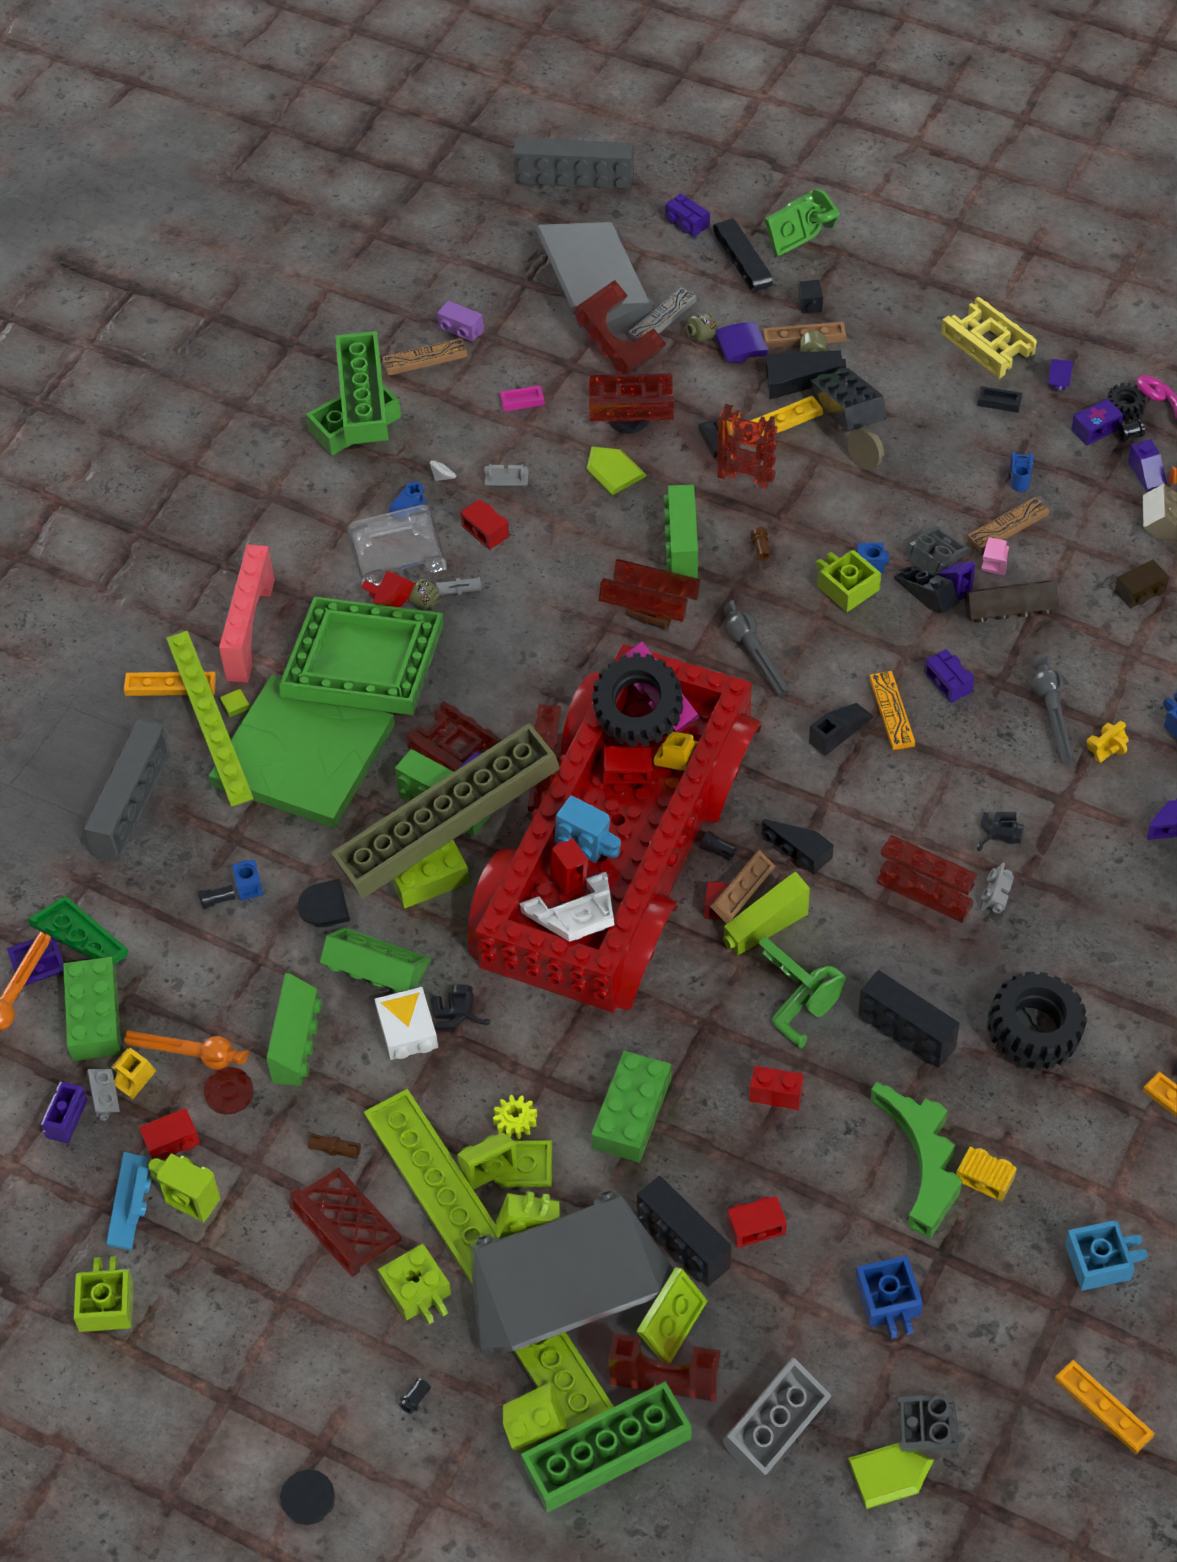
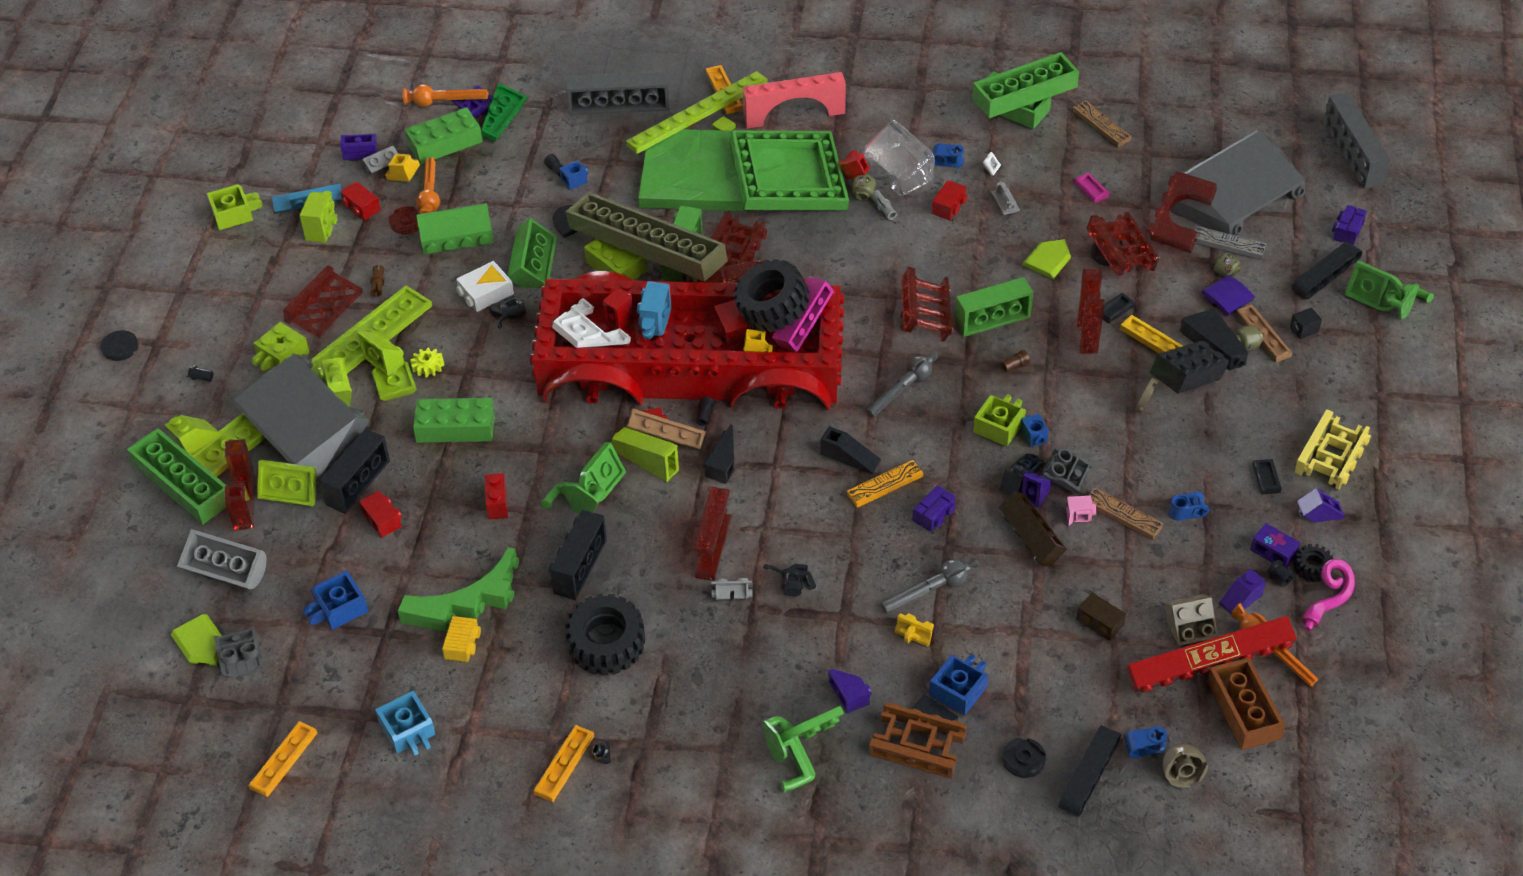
camera: 70 degrees right, 5 degrees down
medium lavender brick [437,301,484,342] -> none

